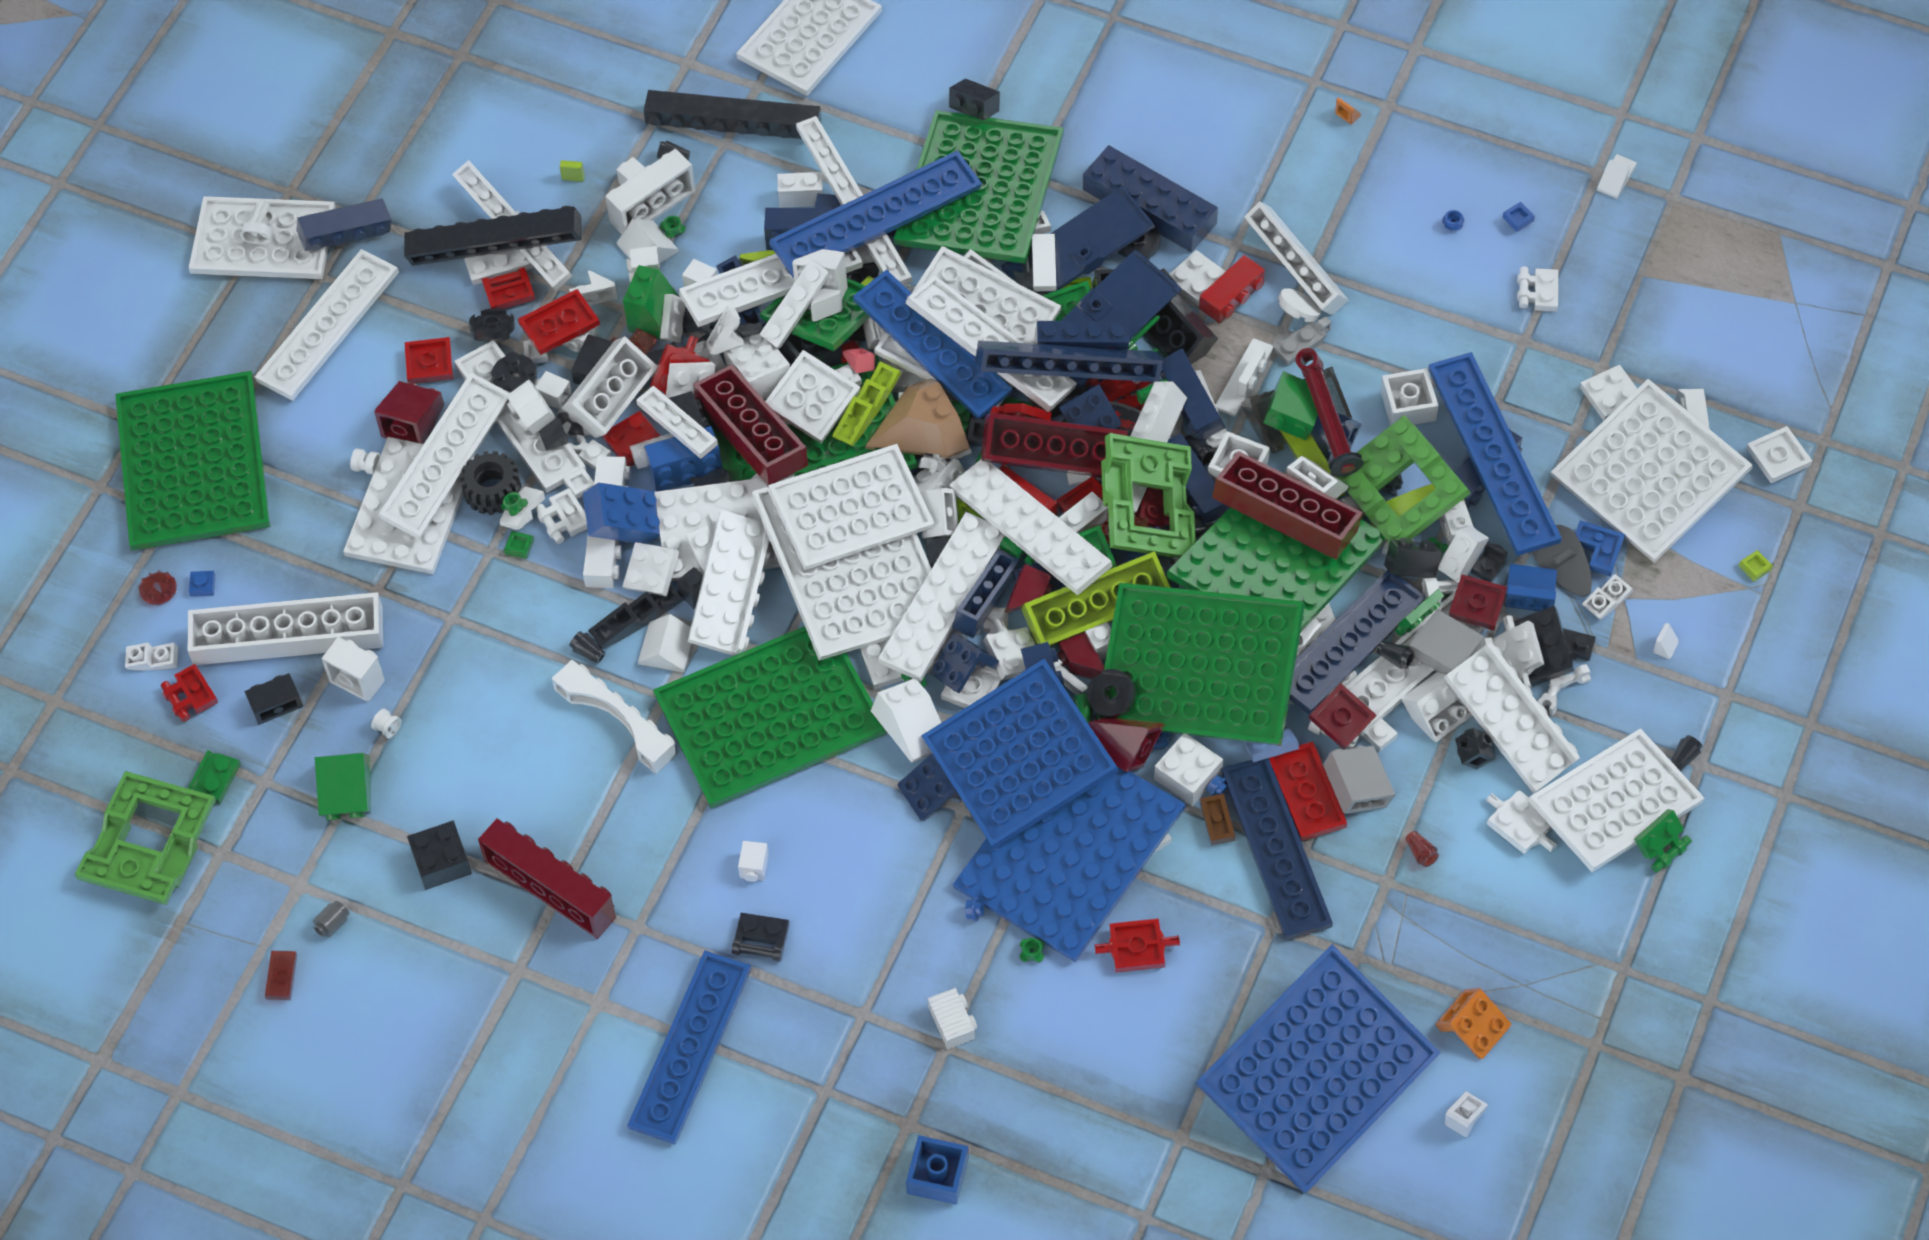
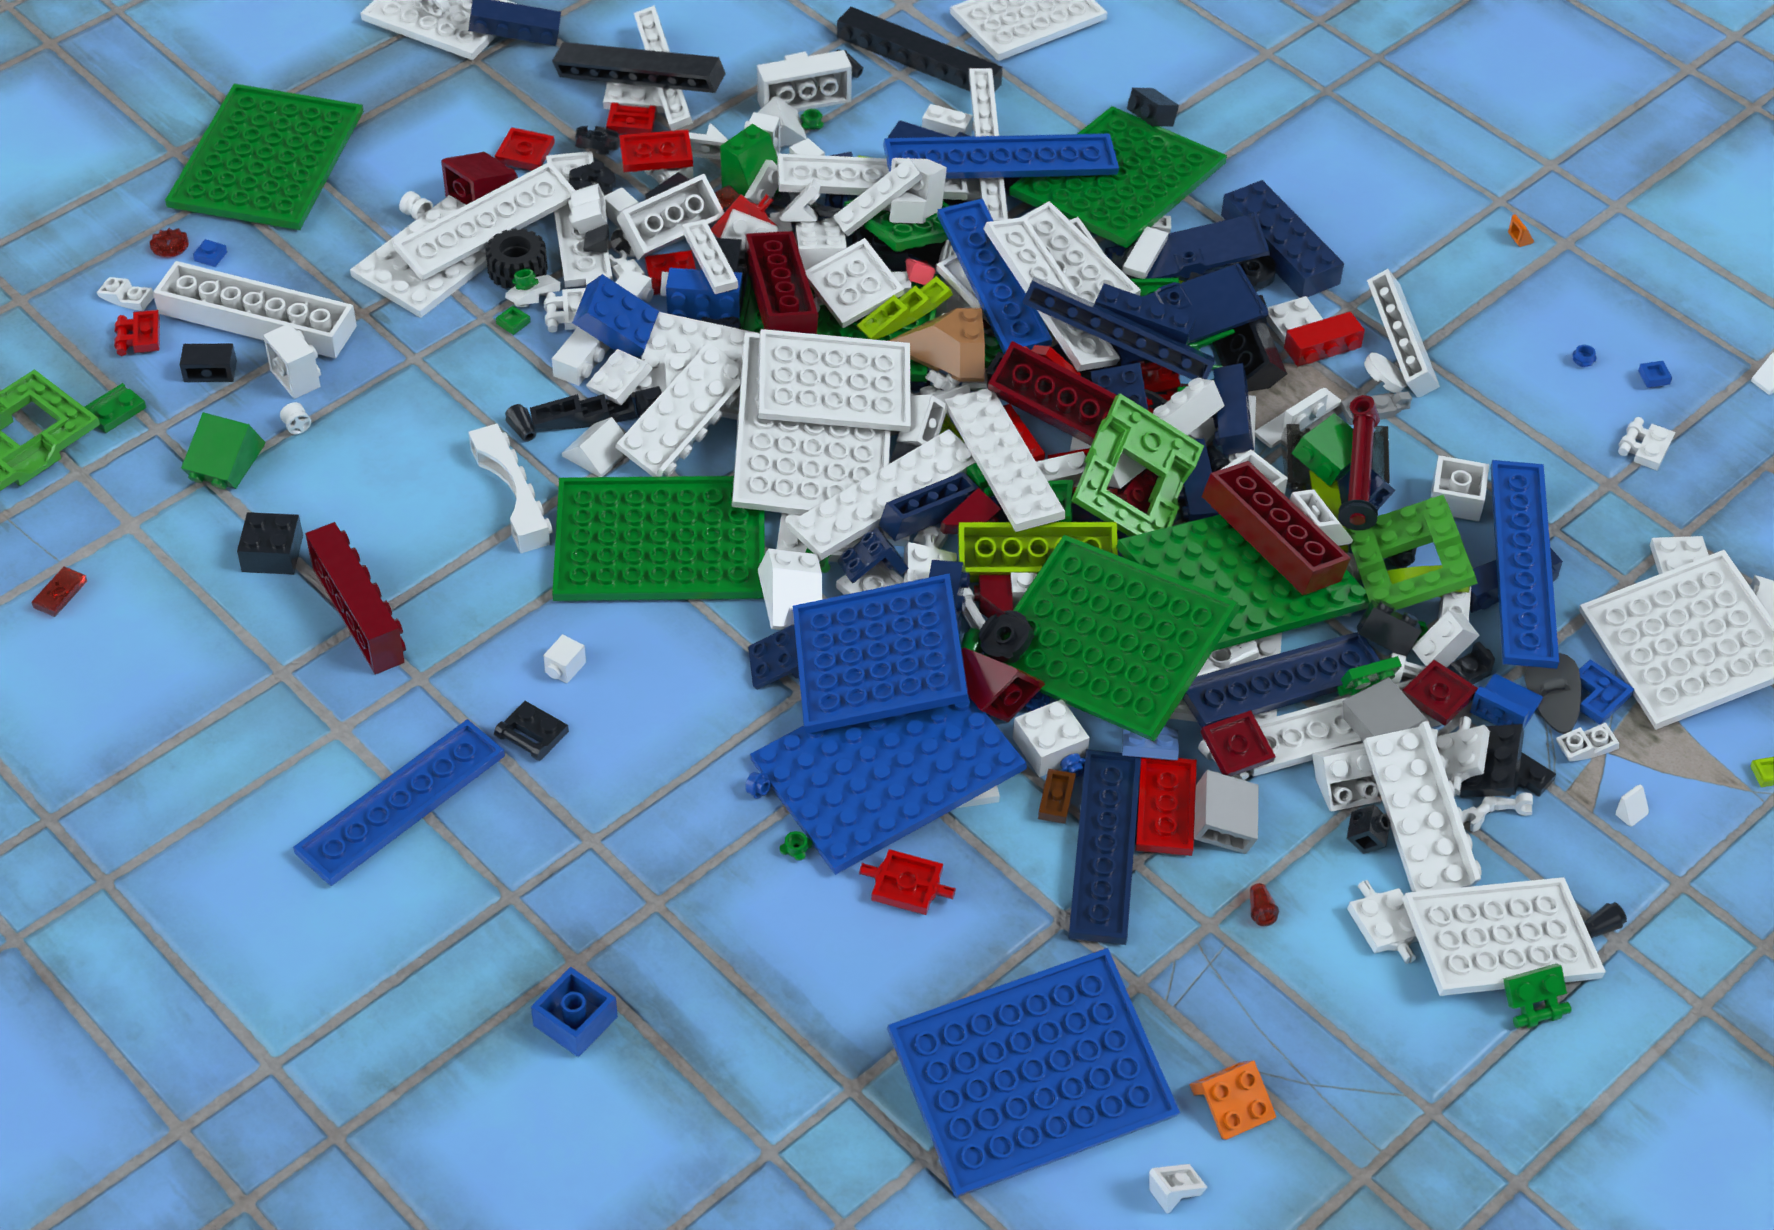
camera: 20 degrees right, 10 degrees down
white plate [255,249,399,401] -> none
dark grey brick [313,901,350,937] -> none
white plate [523,340,549,364] -> none
lime tile [559,160,585,182] -> none
white brick [927,988,978,1049] -> none
white plate [1363,718,1398,752] -> none
black cone [1377,641,1414,669] -> none

